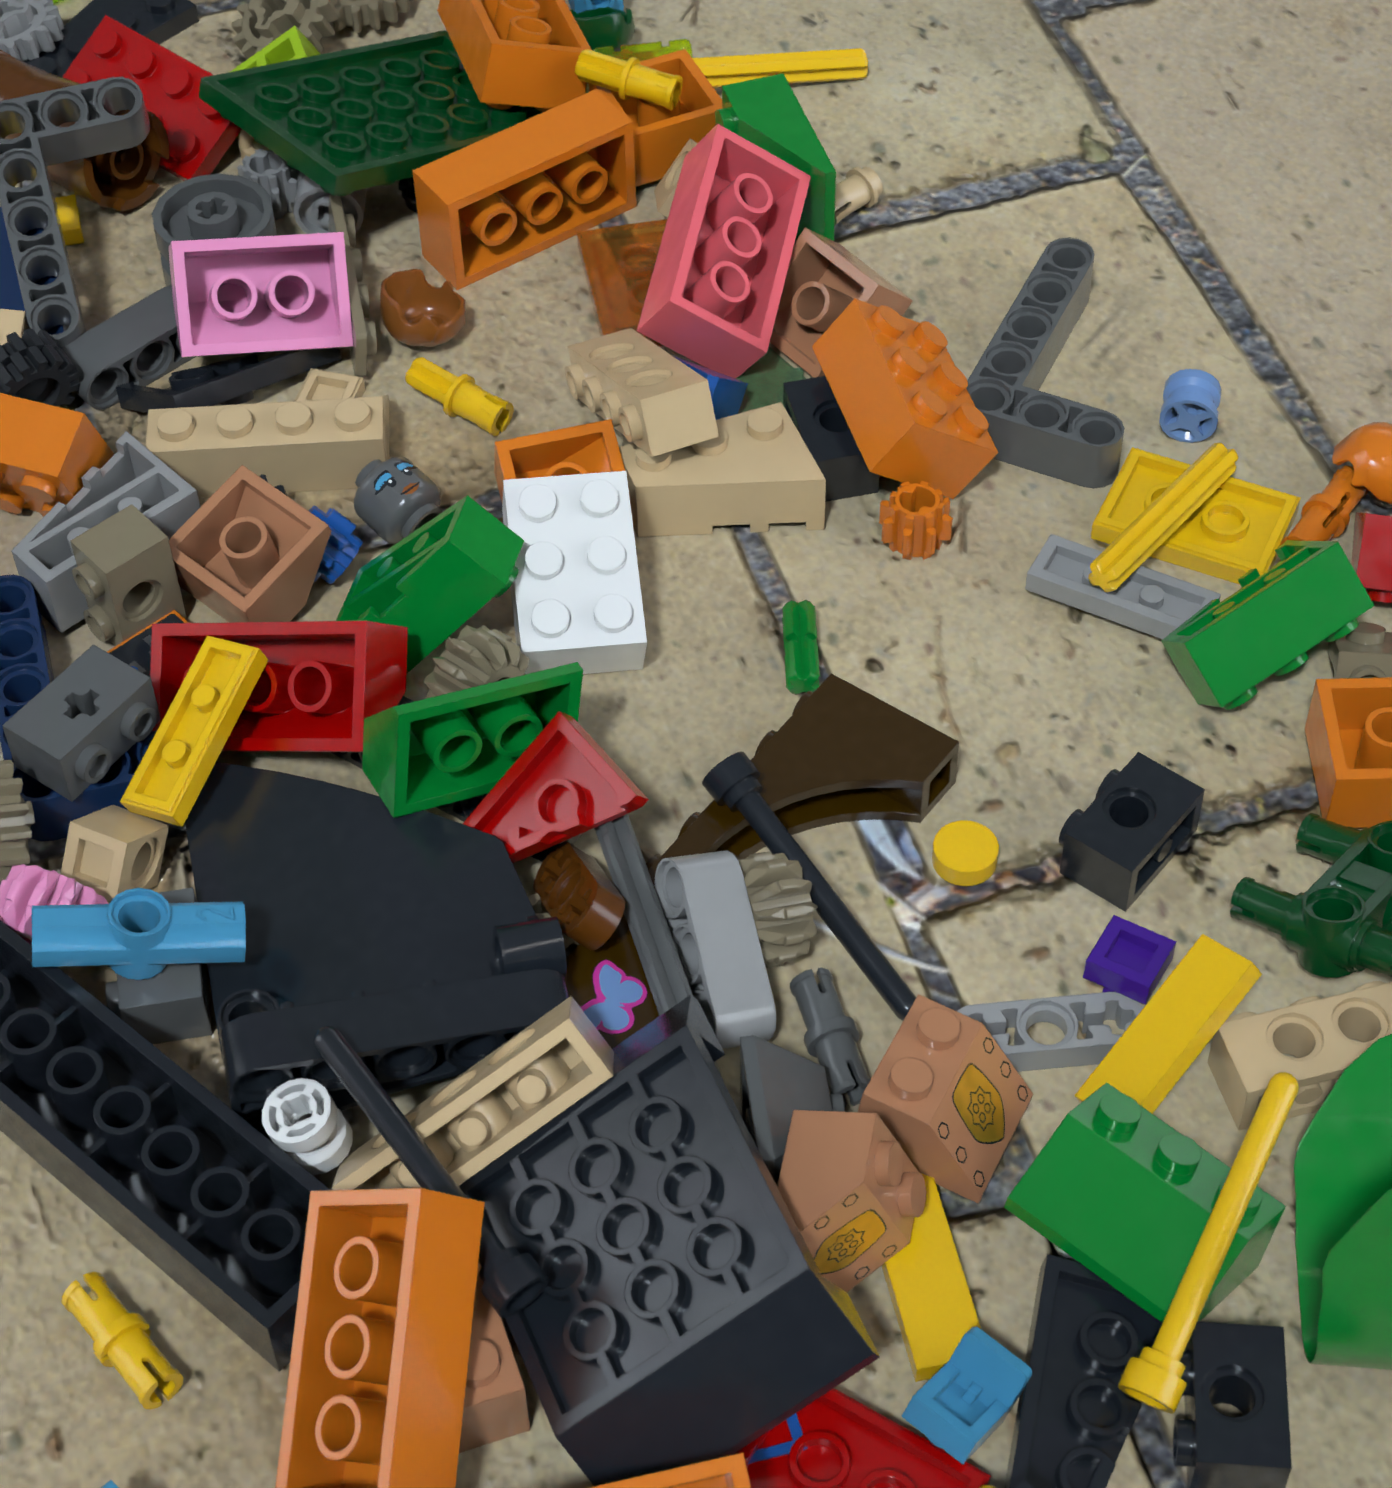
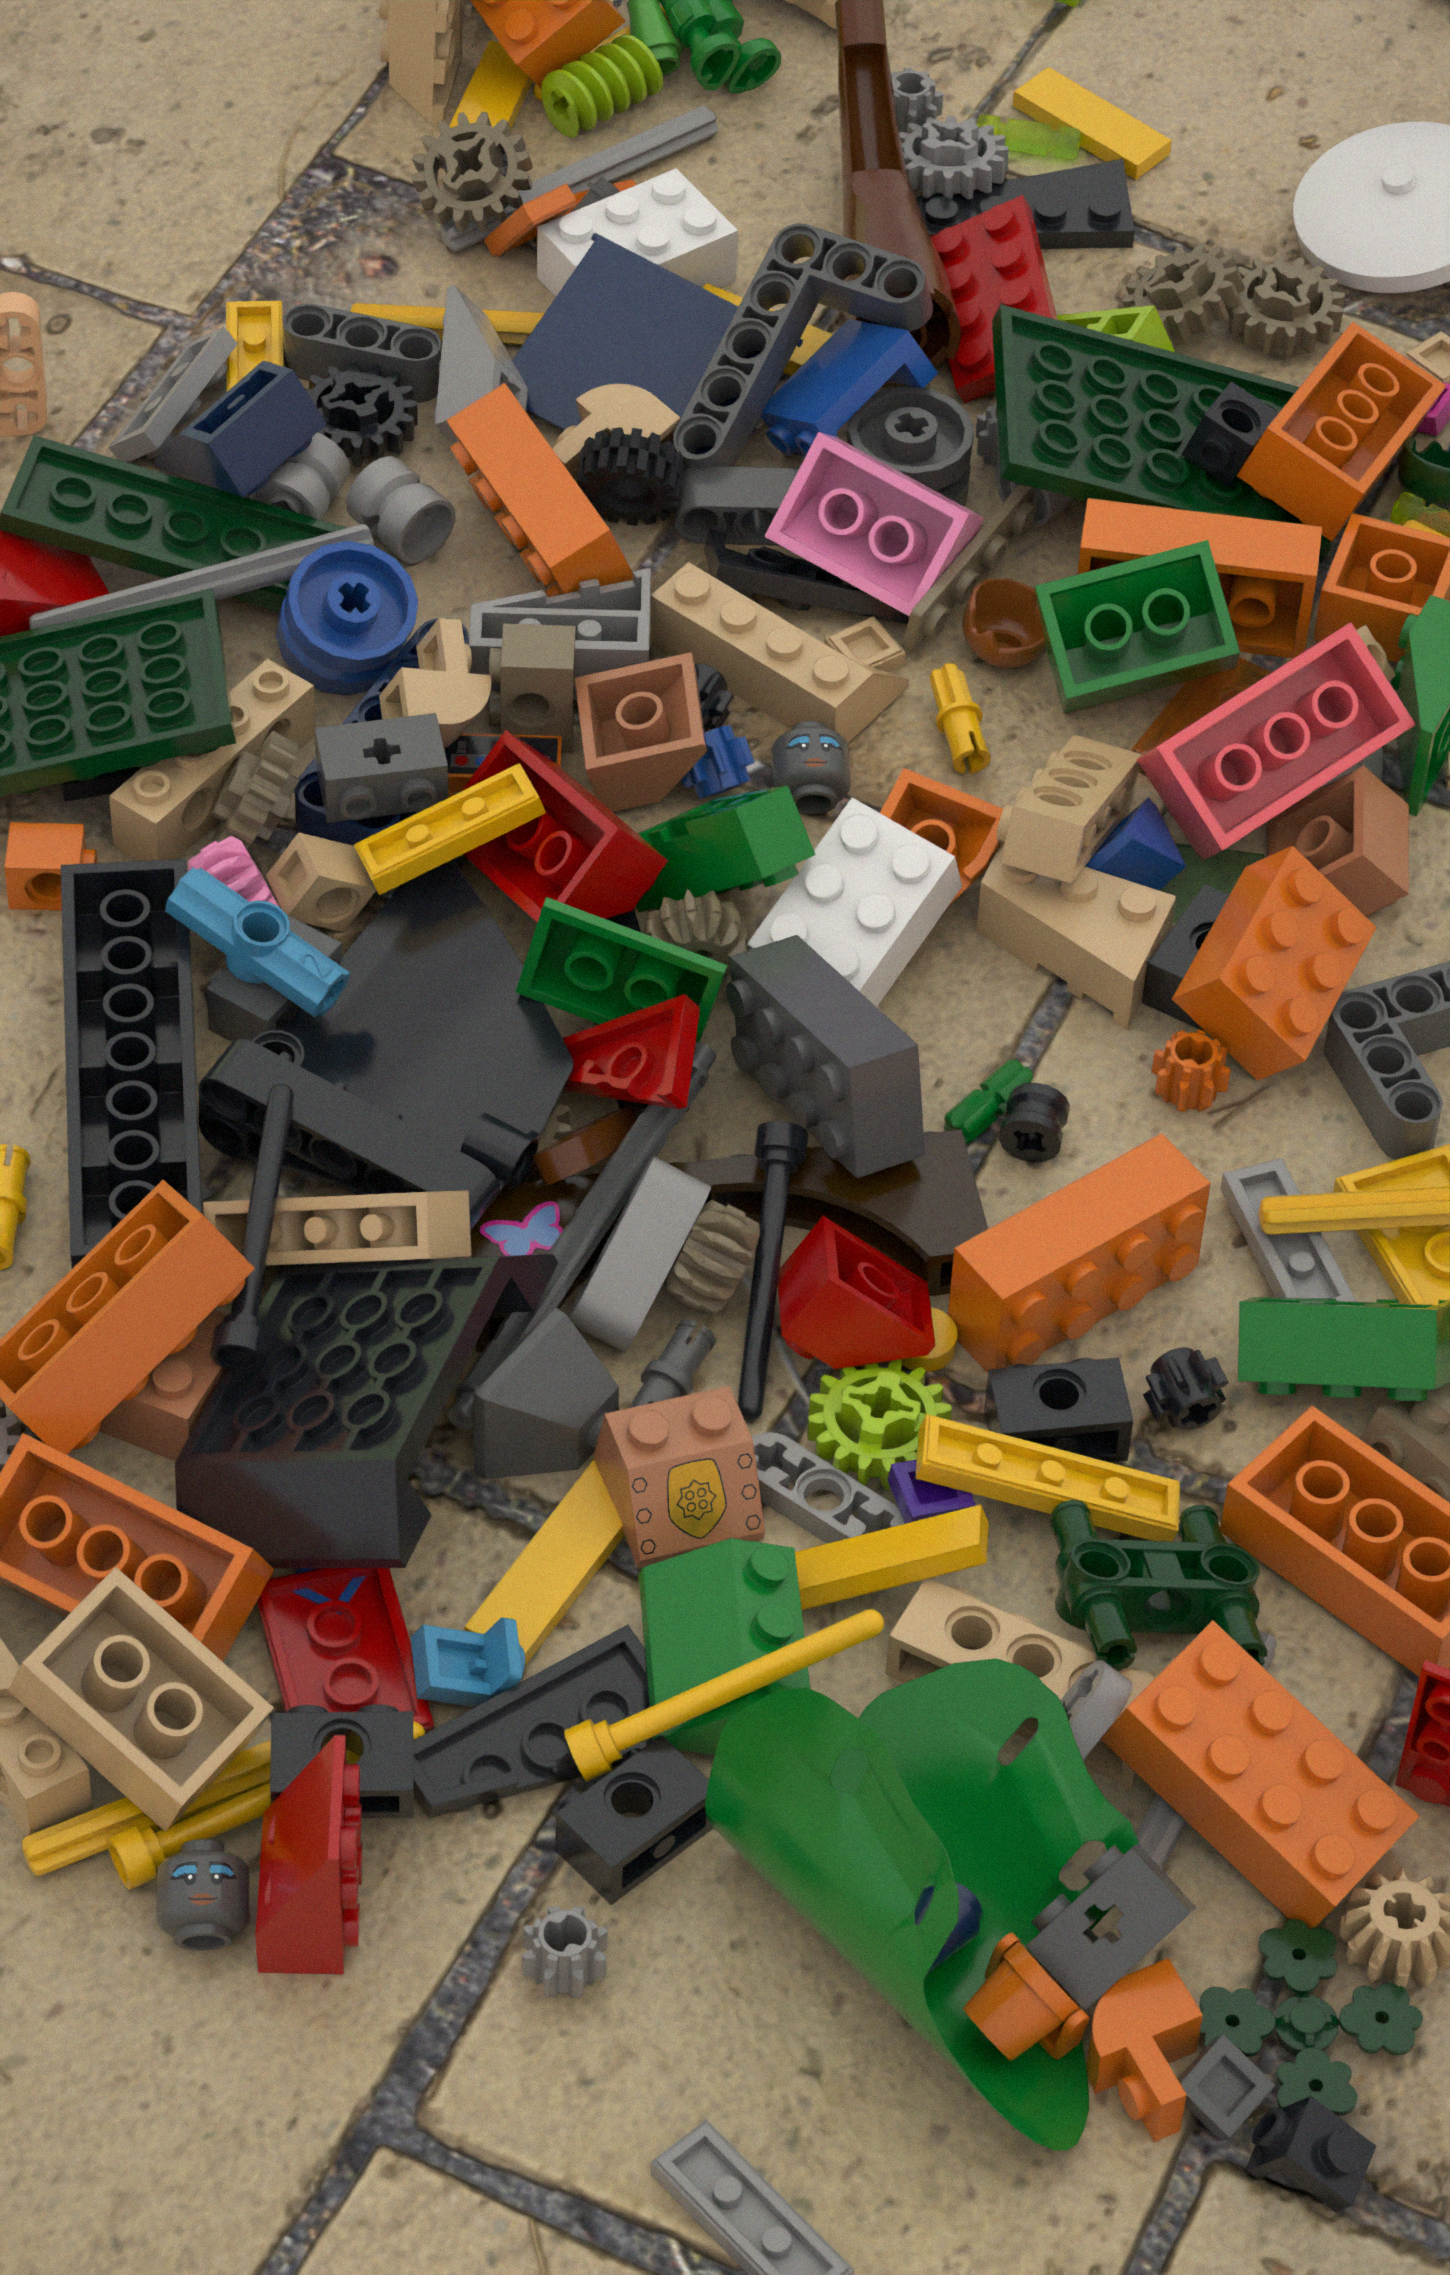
camera: 40 degrees right, 0 degrees up
white wheel [262,1078,353,1175] -> none
yellow axle [575,49,683,110] -> none
nougat slope [777,1110,926,1292] -> none
none -> tan brick [379,618,491,748]
none -> dark grey brick [726,935,925,1178]
none -> blue panel [760,319,938,457]
none -> red slope [778,1216,936,1369]
none -> lime gear [807,1359,952,1490]
none -> yellow tile [915,1414,1180,1542]
none -> orange brick [948,1133,1211,1374]
none -> black wheel [999,1083,1070,1163]
none -> green slope [1034,540,1240,714]
none -> black gear [1143,1347,1229,1430]
none -> black brick [1181,382,1279,486]

